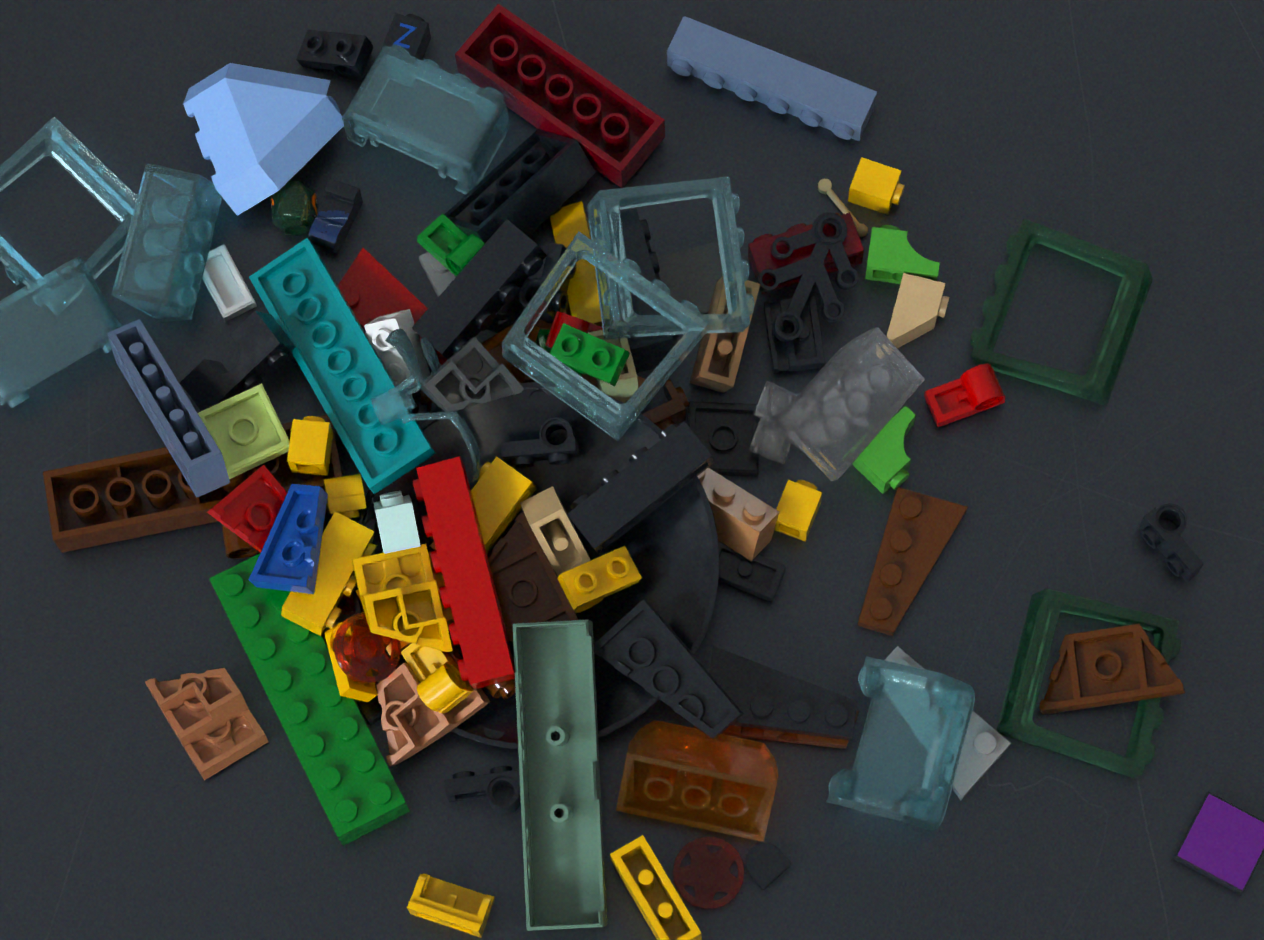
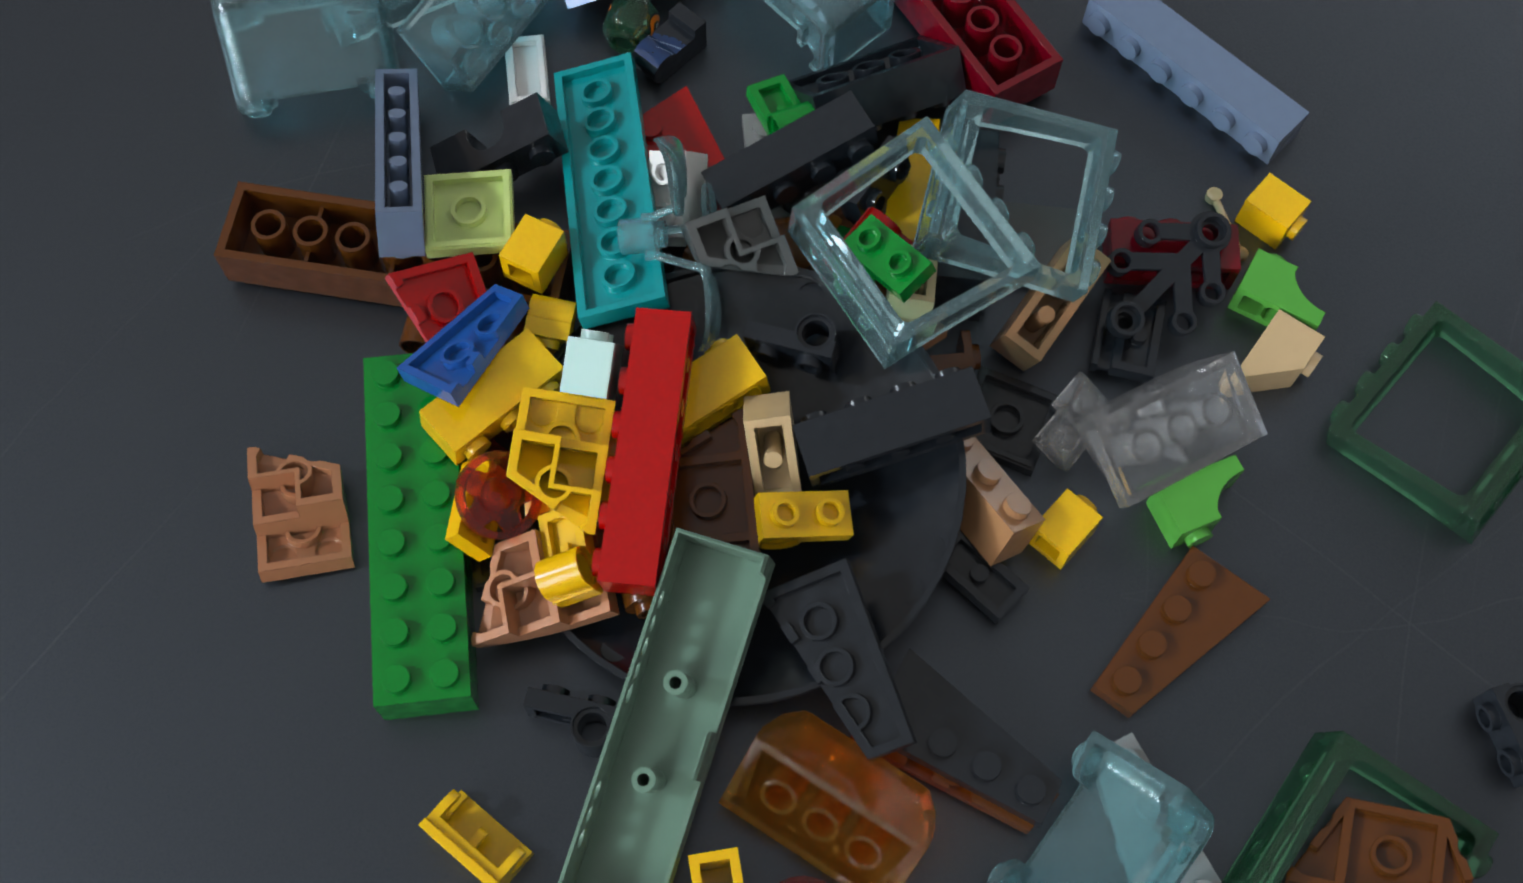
camera: 15 degrees right, 5 degrees down
red plate [924,364,1006,427] -> none

